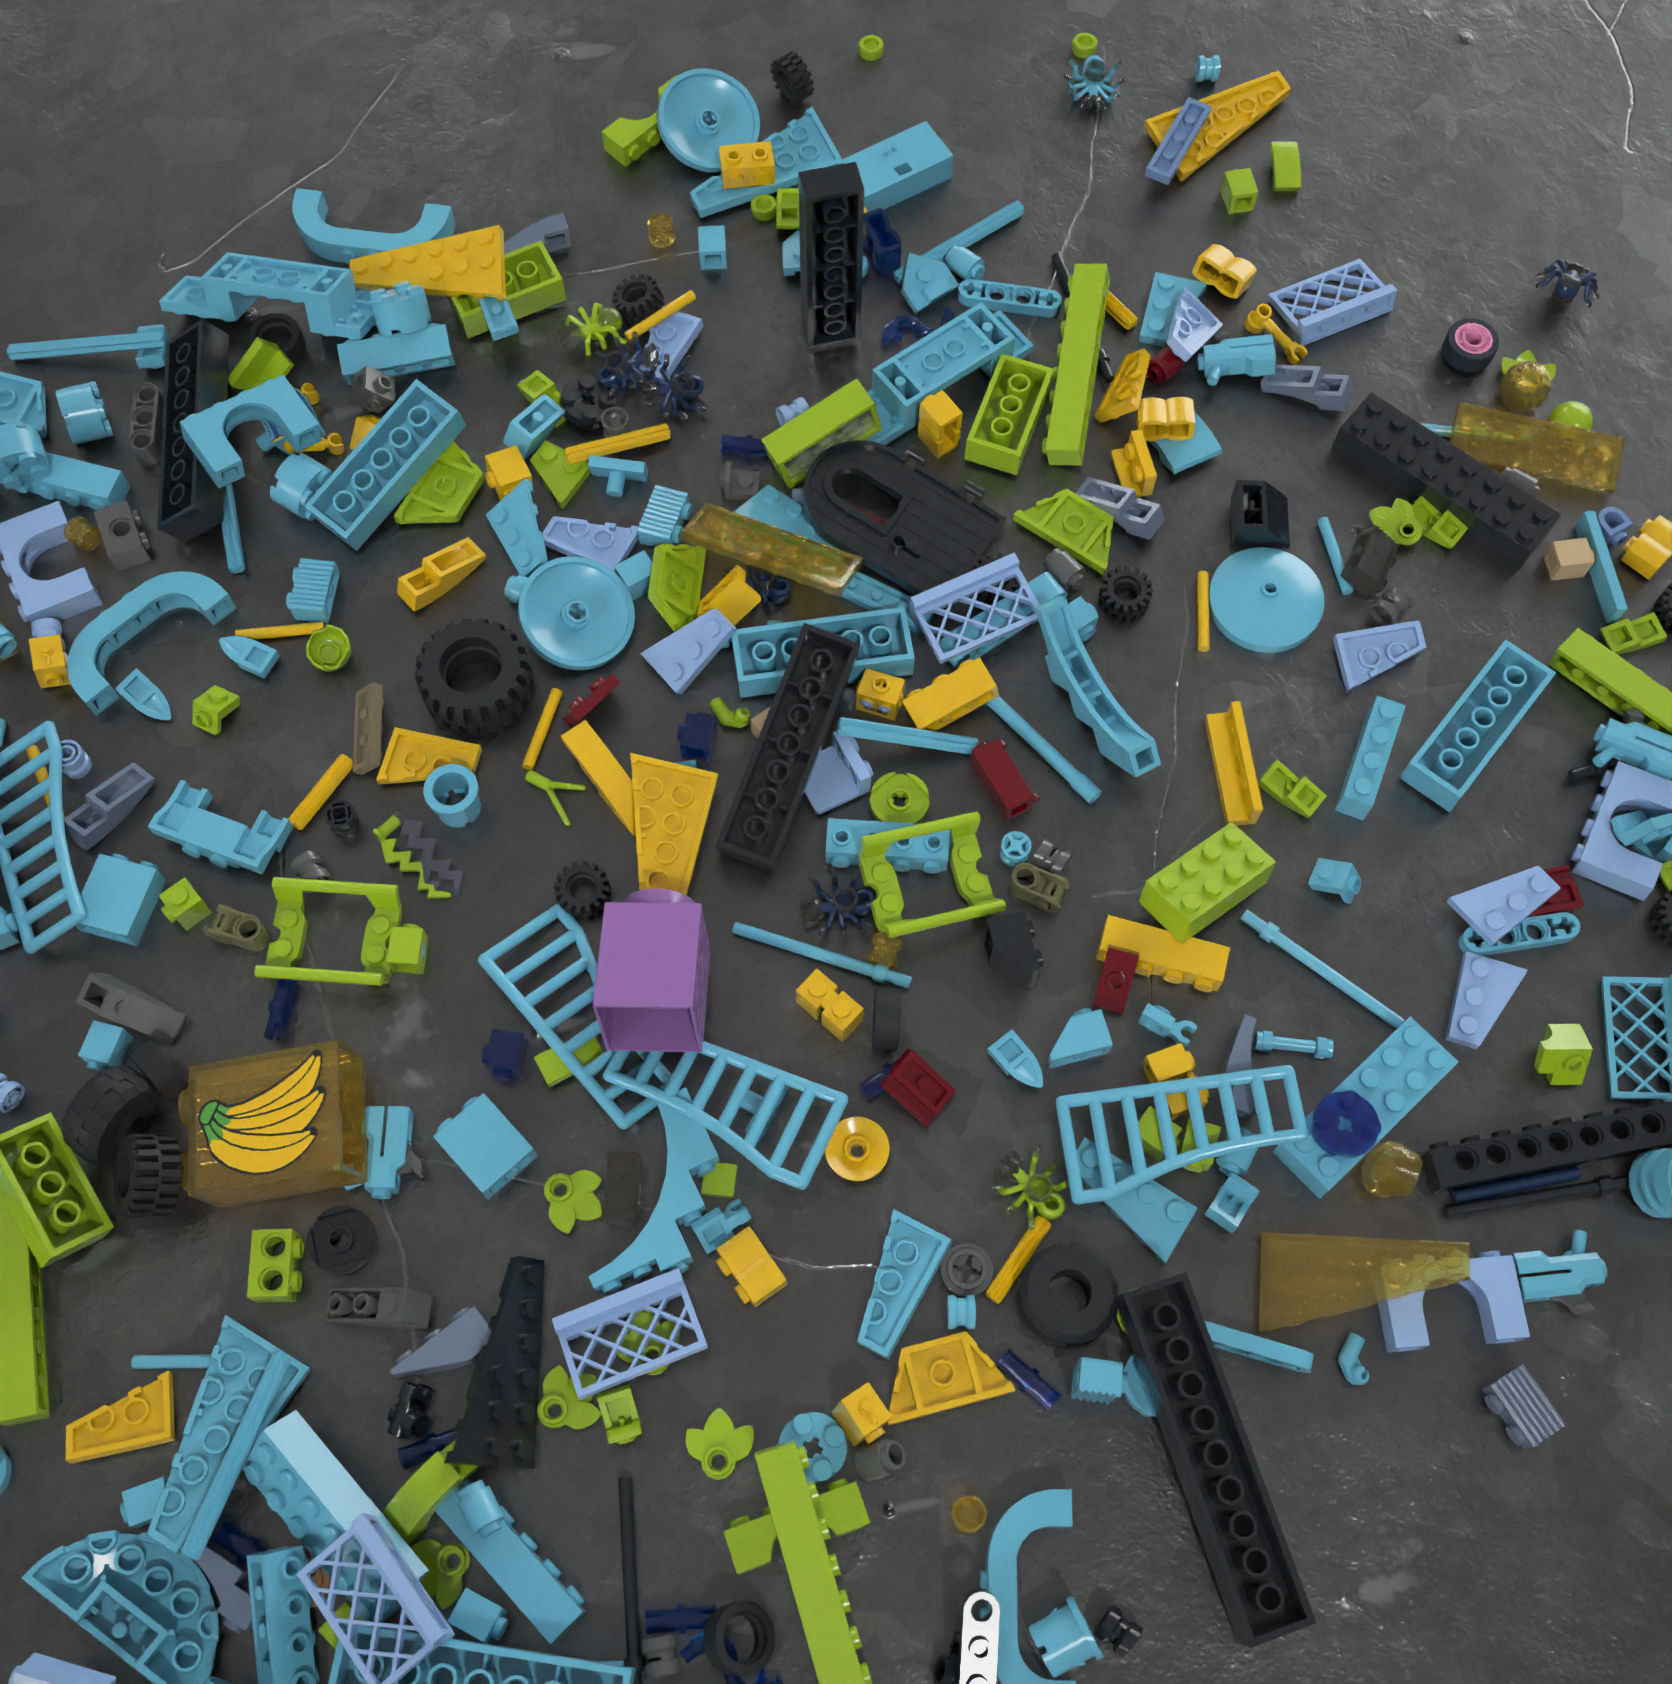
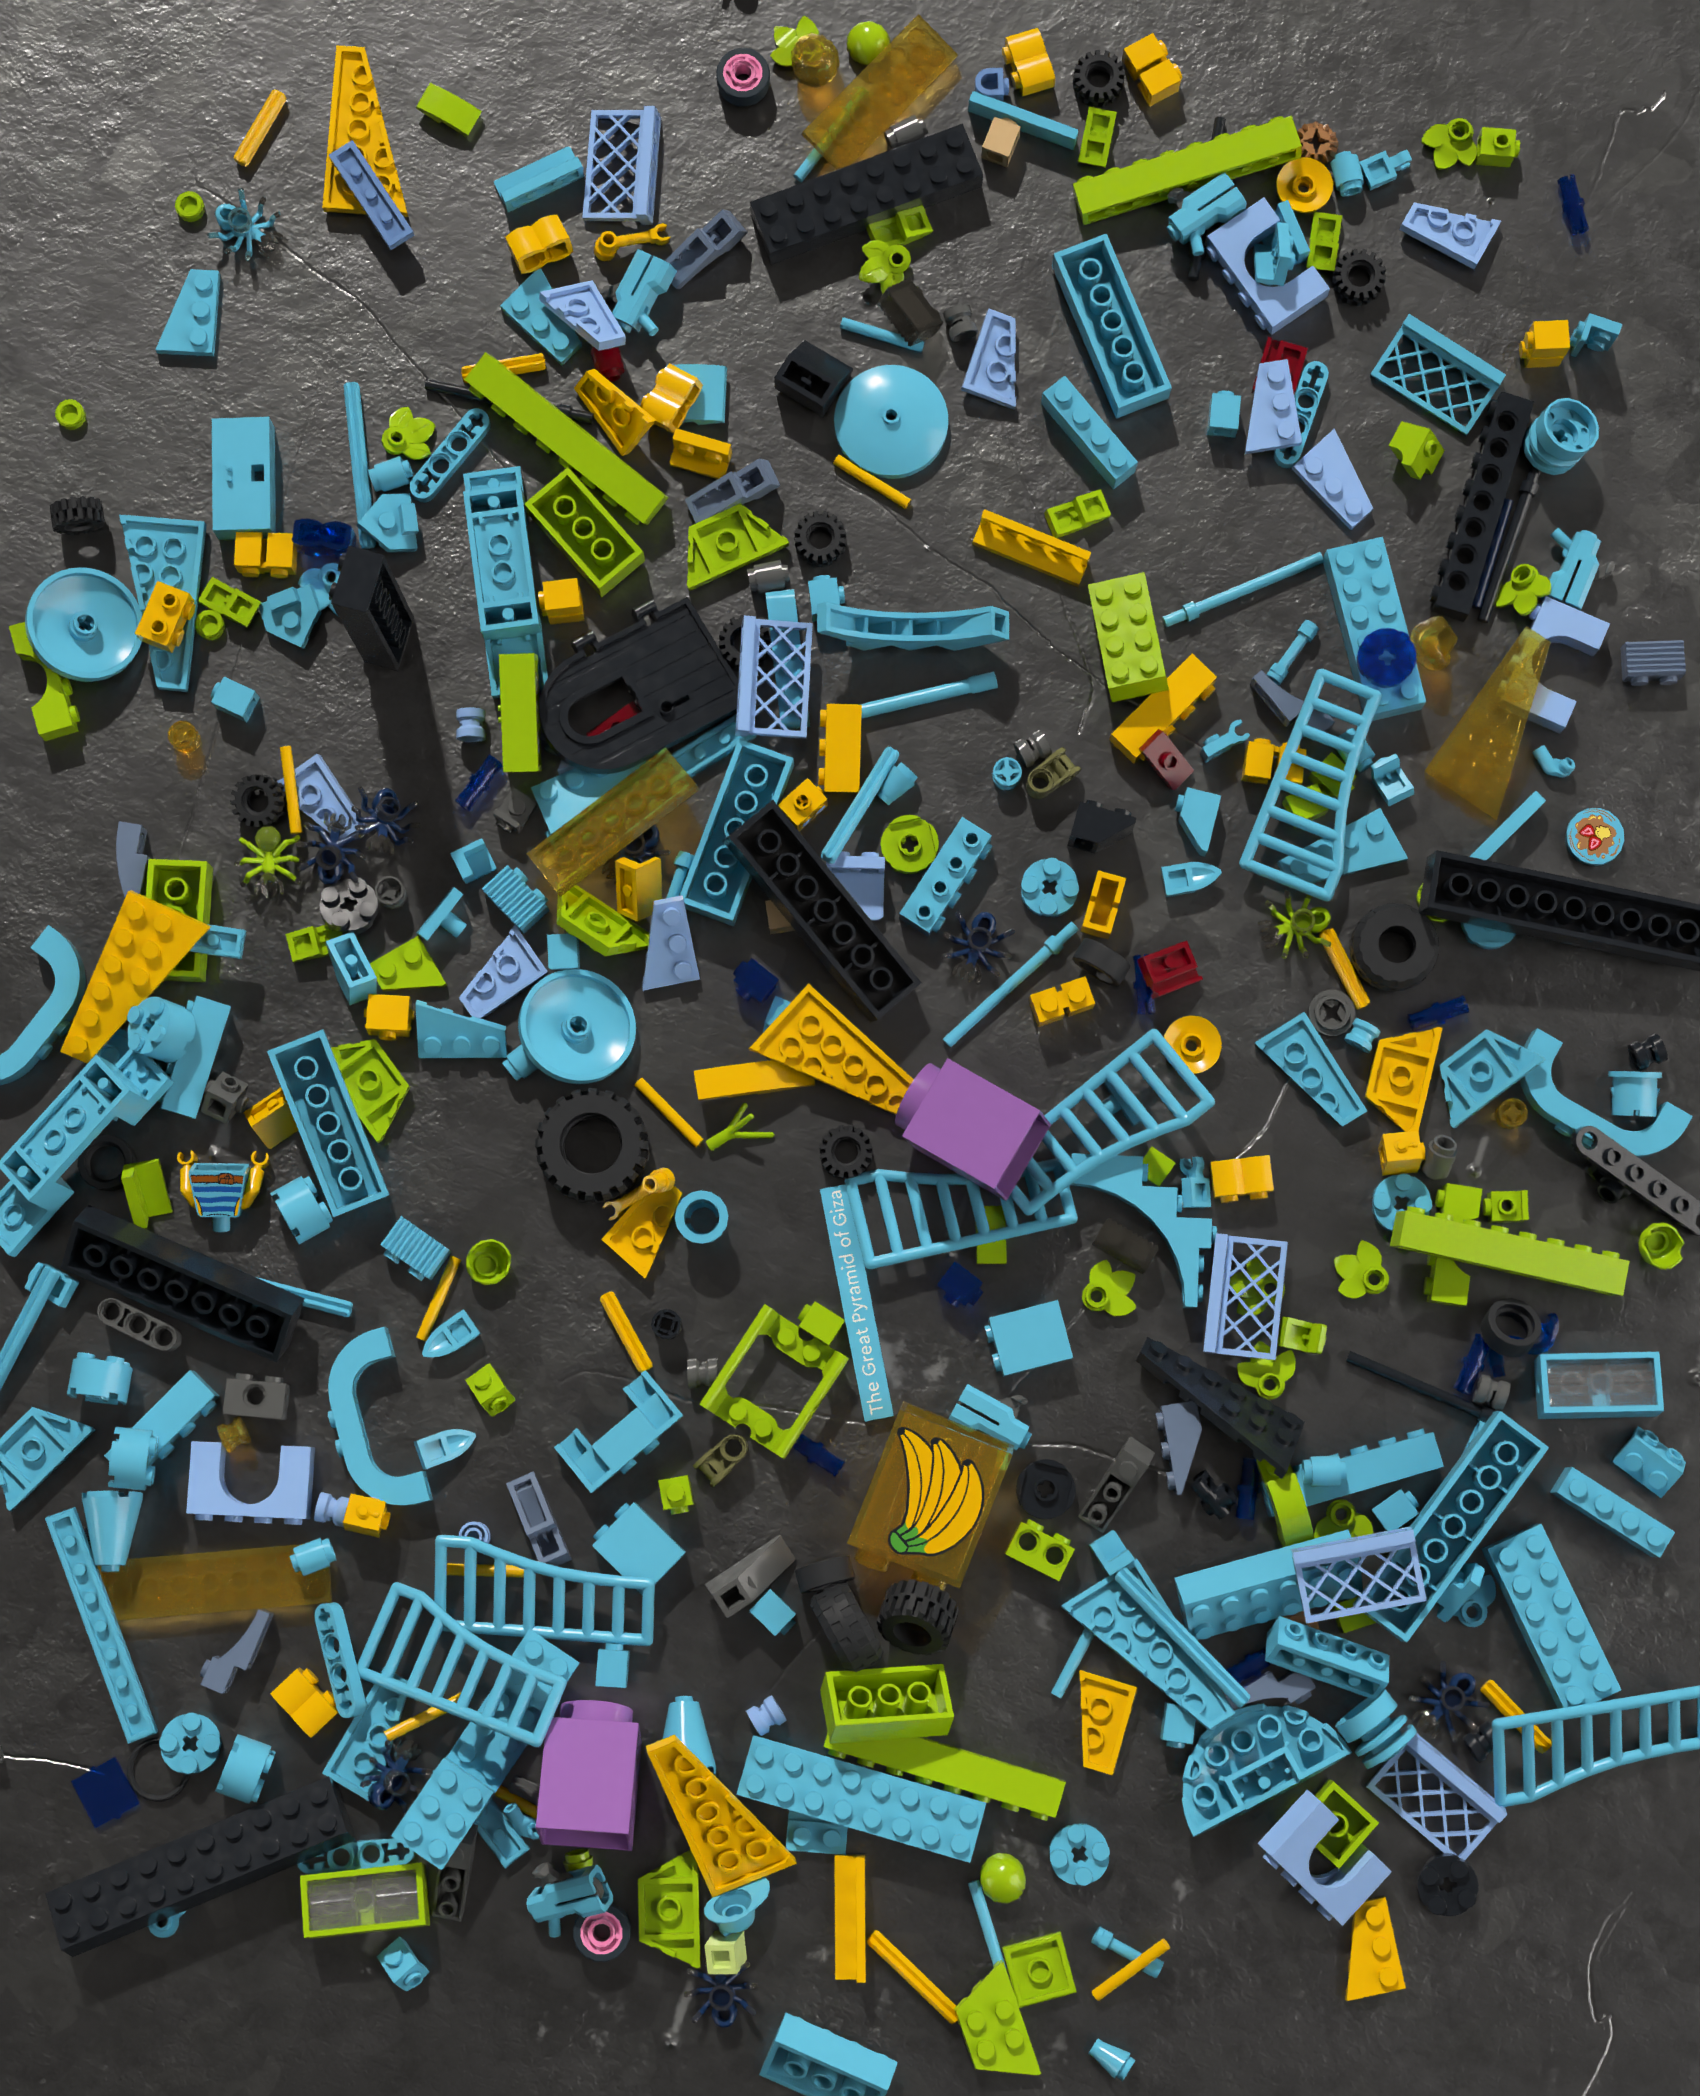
camera: 60 degrees left, 15 degrees up
medium azure arch [180,375,321,488] -> none
dark tan plate [353,682,384,775] -> none
piece [372,811,463,899] -> none
yellow slope [397,537,486,612] -> none
dark red plate [562,674,621,728] -> none
yellow axle [565,423,671,464] -> none
lime arm [709,697,751,728] -> none
lime piece [858,811,1006,938] -> none
clear yellow wheel [867,933,903,968] -> none
clear blue animal [882,308,955,344] -> none
dark red brick [970,739,1040,821] -> none
medium azure brick [1071,1357,1128,1405] -> none
medium azure wheel [1195,55,1220,82] -> none
lime brick [1220,168,1259,214] -> none
medium azure bracket [1308,858,1361,904] -> none
none -> medium azure wing [155,269,221,356]
none -> yellow axle [234,89,286,167]
none -> lime plate [381,407,435,460]
none -> medium azure panel [450,838,497,884]
none -> medium azure panel [494,146,584,212]
none -> yellow brick [602,1168,675,1220]
none -> medium azure tile [820,1184,894,1422]
none -> medium azure cone [877,762,918,805]
none -> medium azure plate [1021,858,1079,917]
none -> yellow piece [1080,870,1126,939]
none -> medium azure panel [1089,1530,1135,1576]
none -> medium azure brick [1207,391,1241,438]
none -> medium azure wing [1440,1029,1545,1128]
none -> lime brick [1483,1190,1529,1223]
none -> lime plate [1496,564,1551,616]
none -> tile [1565,808,1624,866]

